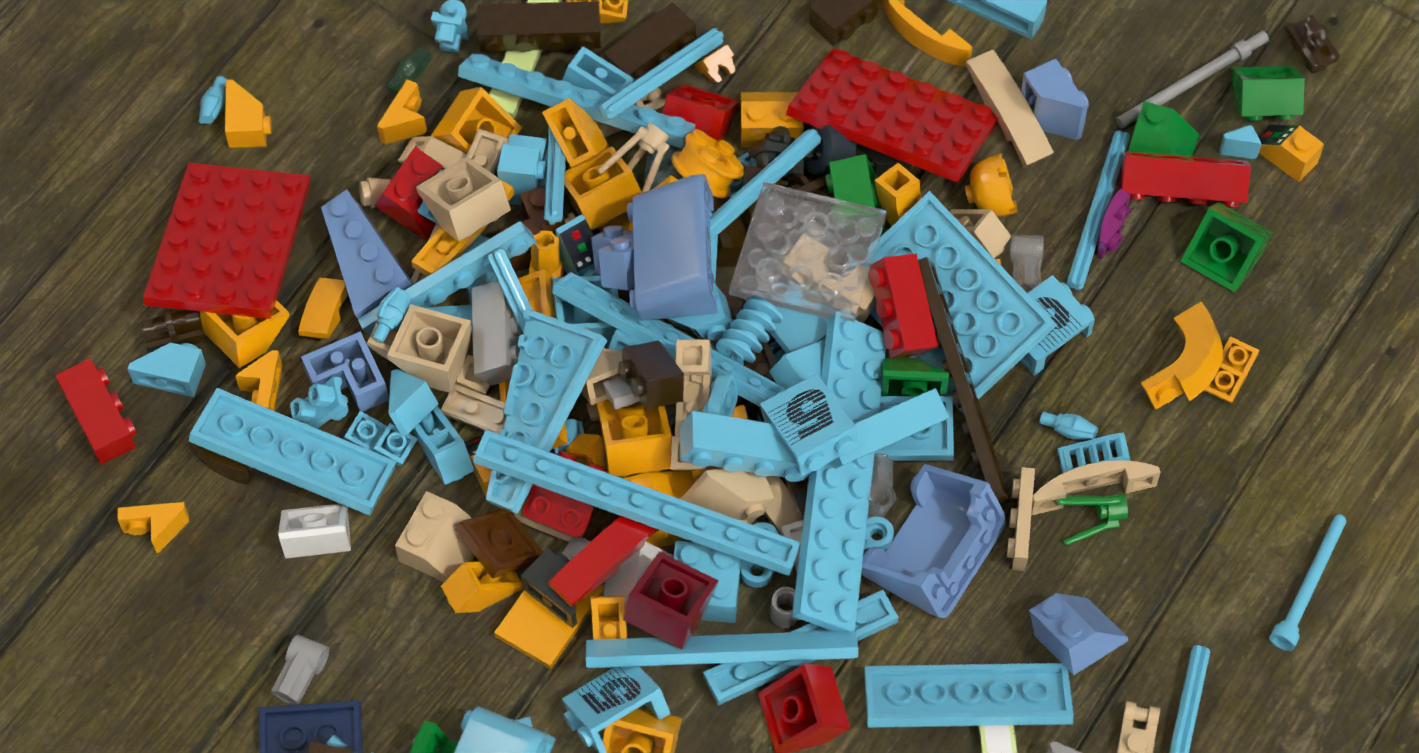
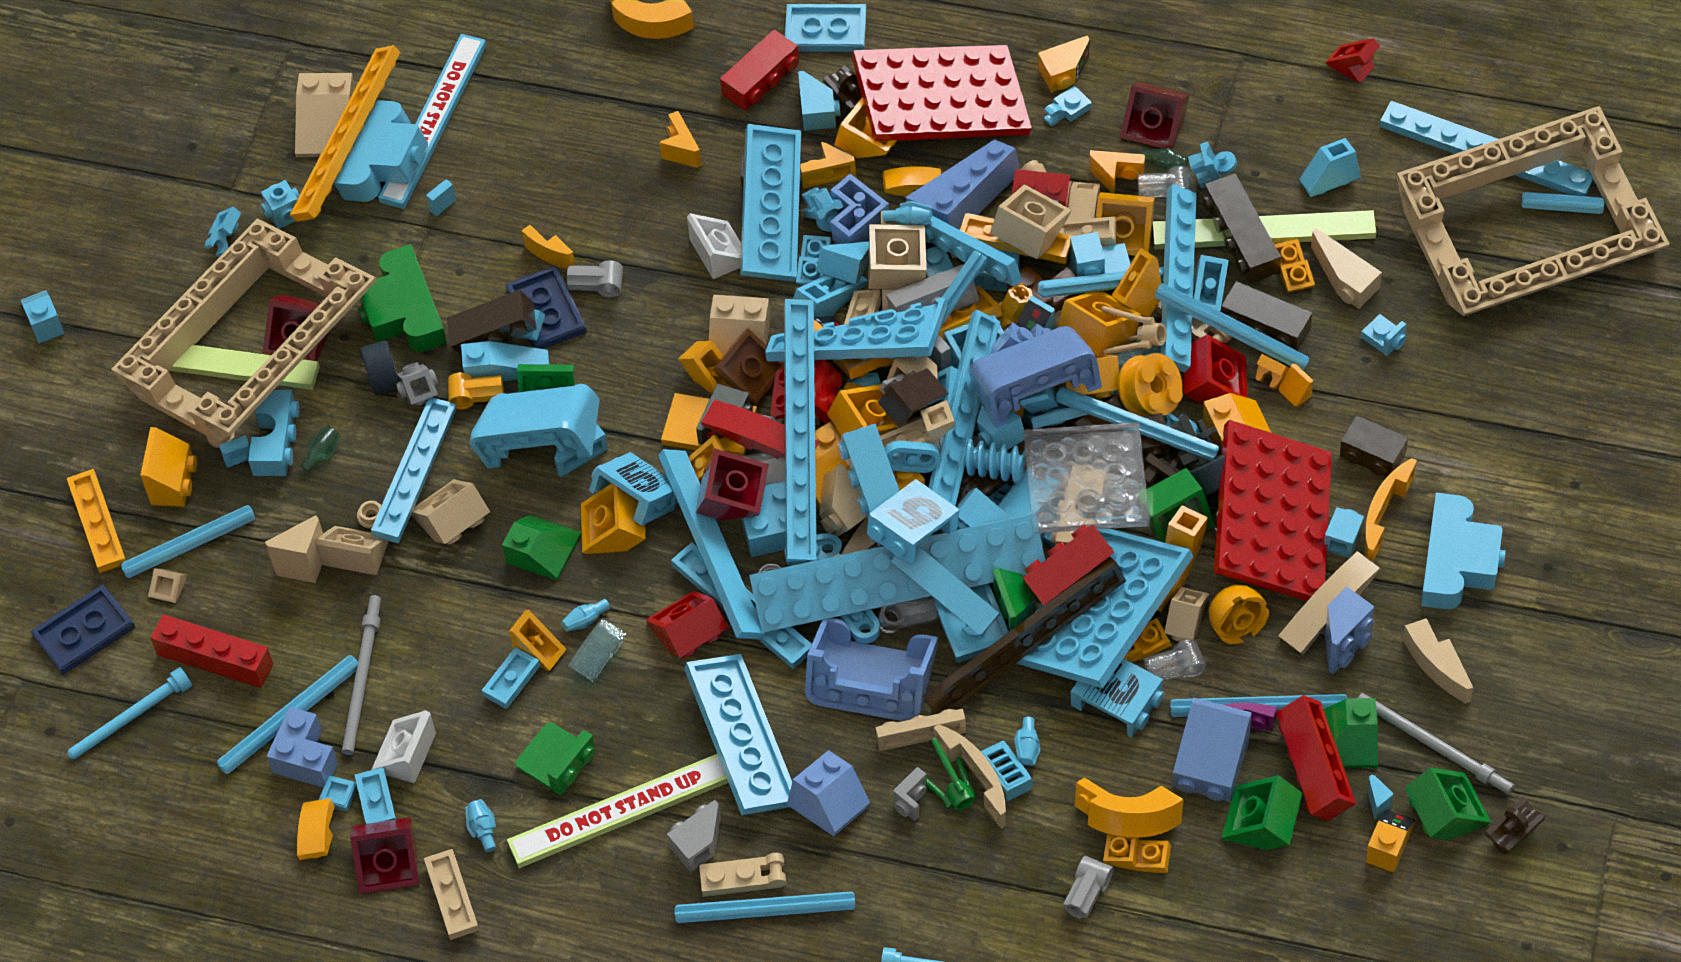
camera: 75 degrees right, 5 degrees down
medium azure piece [199,76,227,124] -> none
none -> light orange slope [522,225,575,270]
none -> medium azure tile [785,4,866,52]
none -> light grey bracket [893,767,927,821]
none -> medium azure plate [1044,86,1092,126]
none -> light grey piece [1063,856,1114,919]
none -> dark red slope [1120,82,1190,151]
none -> clear piece [1138,166,1192,198]
none -> medium blue slope [1172,697,1251,802]
none -> light orange slope [1279,364,1313,407]
none -> medium azure brick [1324,507,1364,558]
none -> tan slope [1403,618,1473,704]

